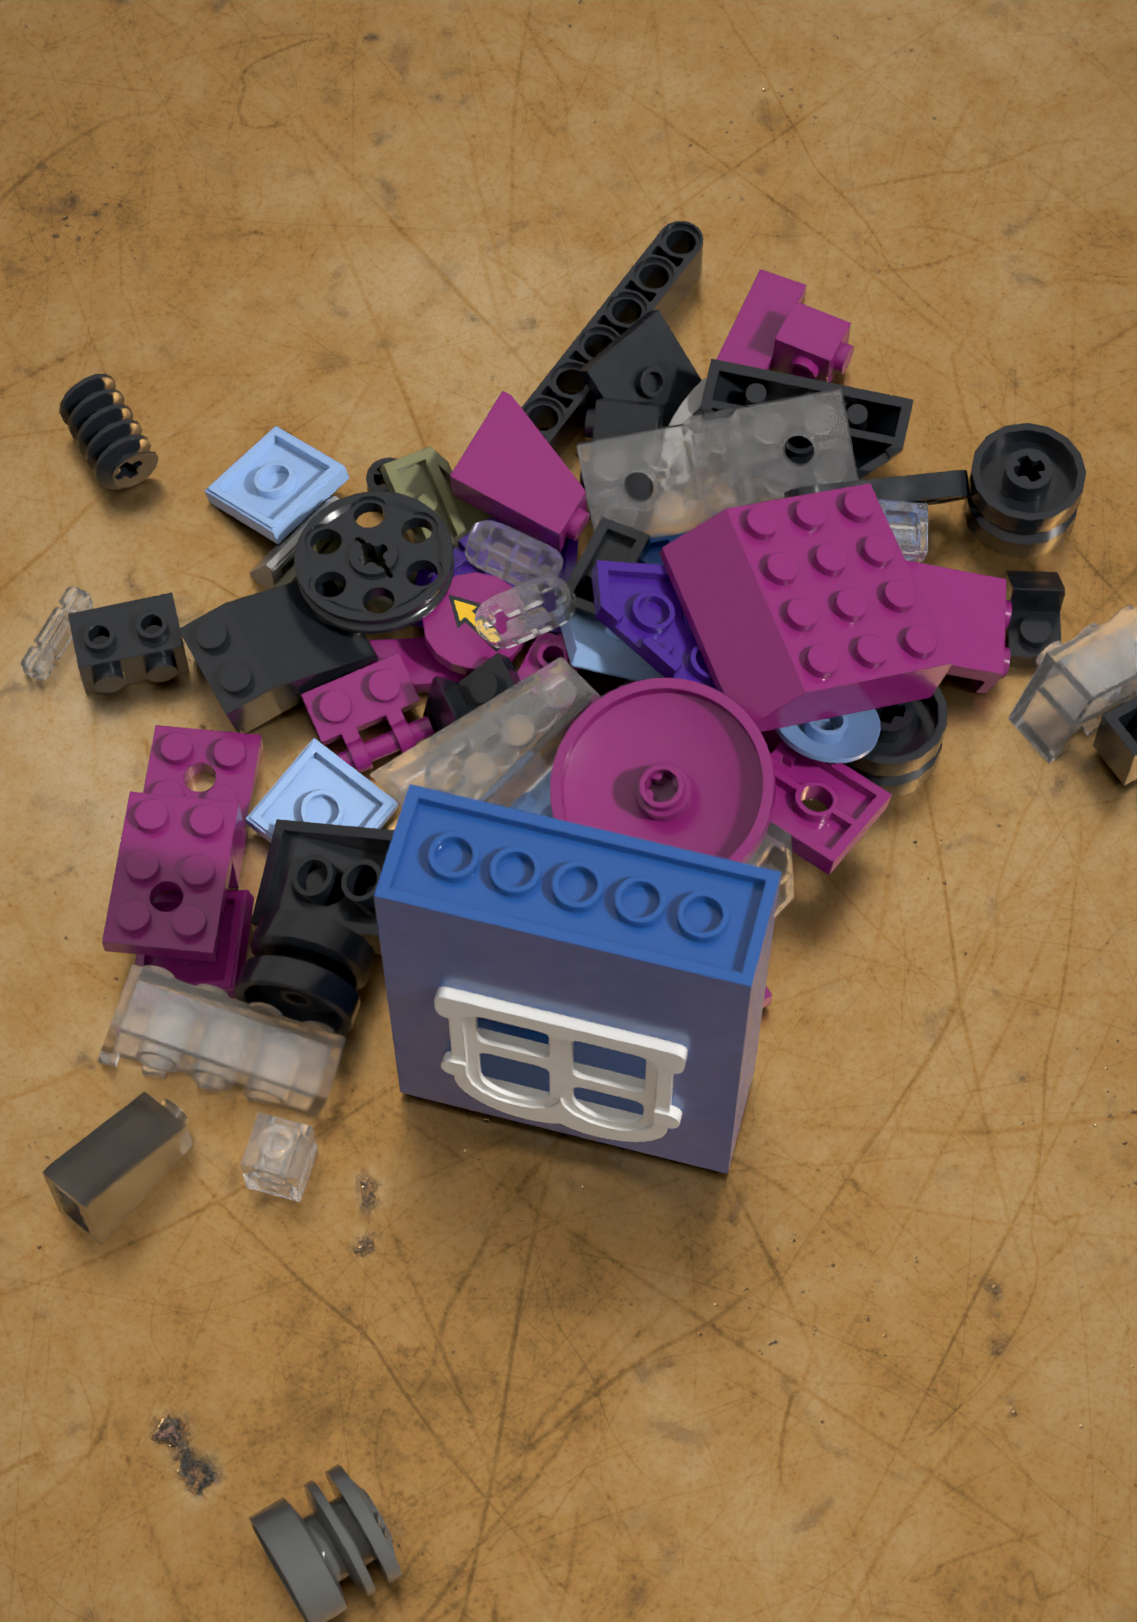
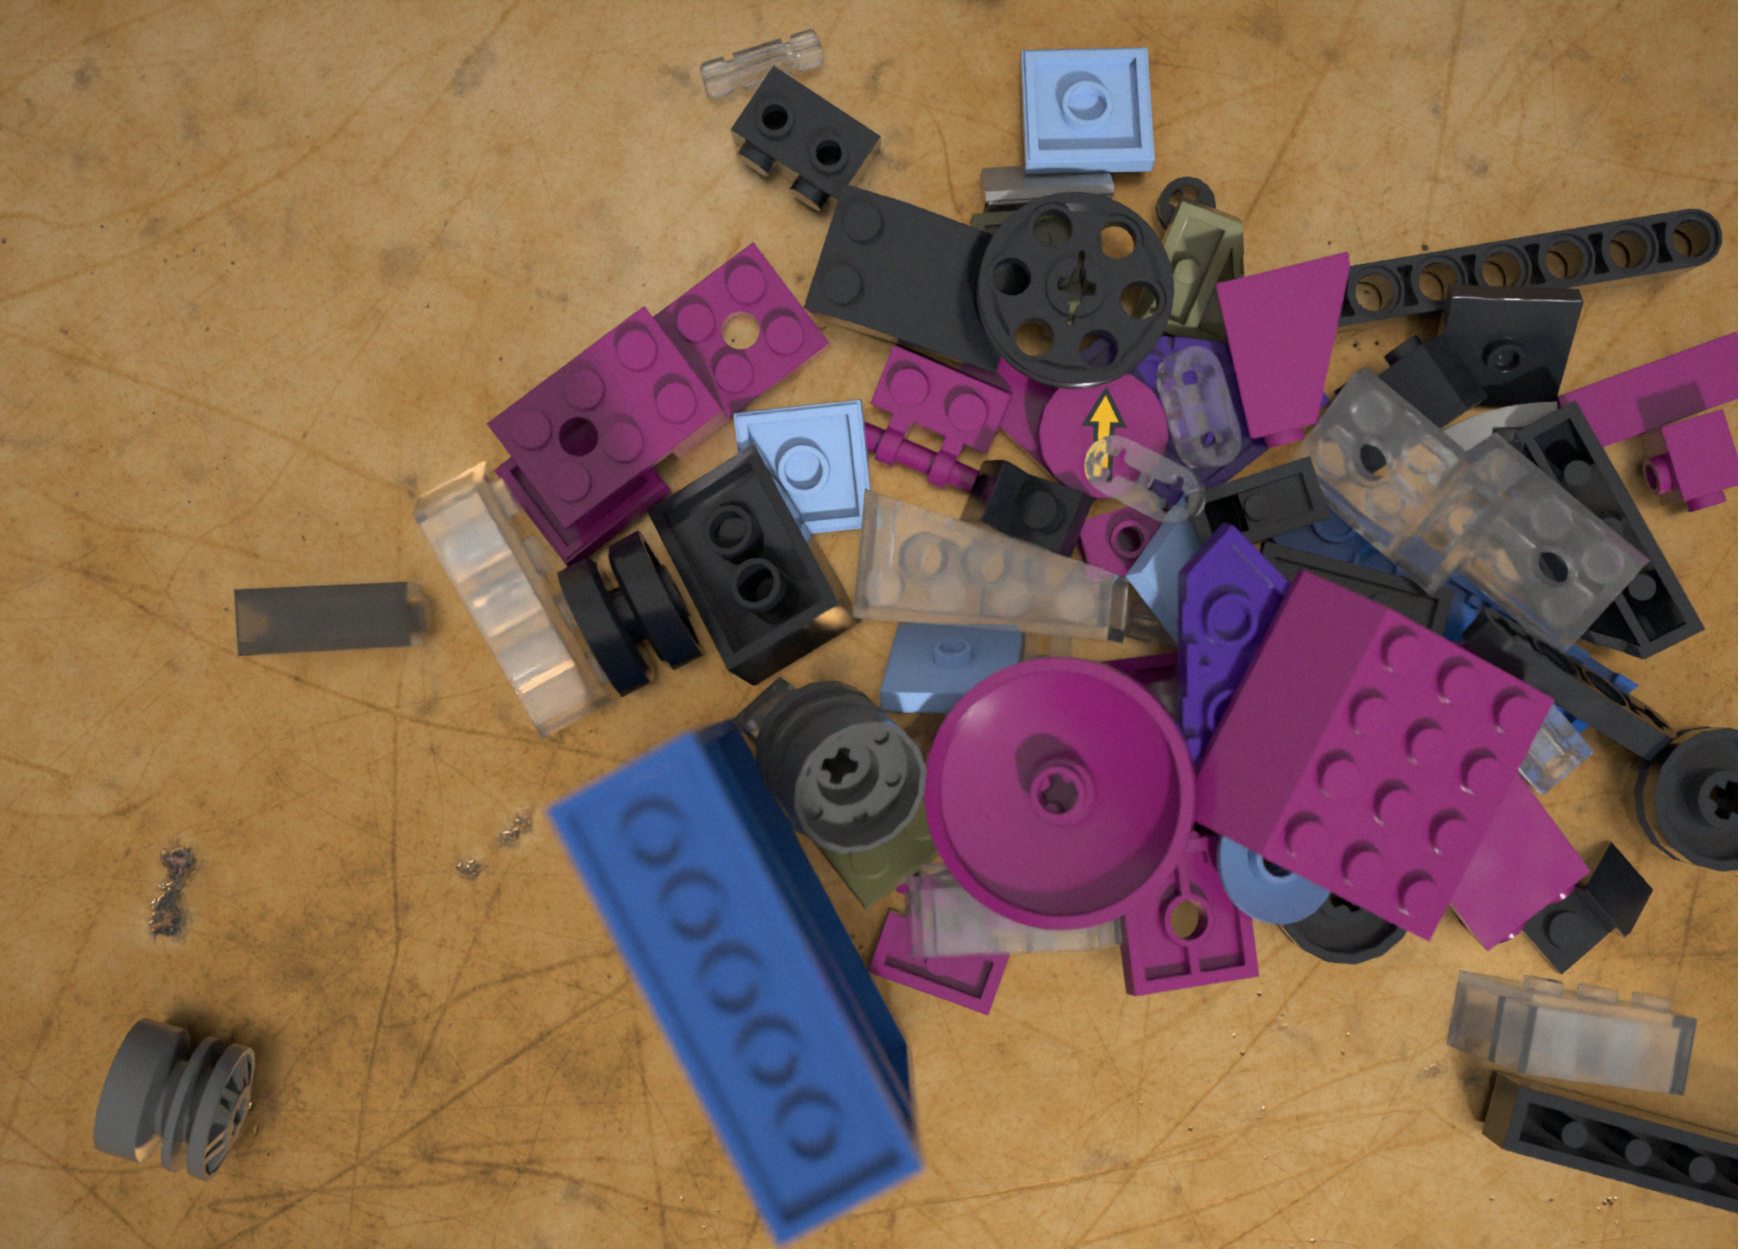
camera: 50 degrees right, 25 degrees up
clear brick [240,1112,318,1202] -> none

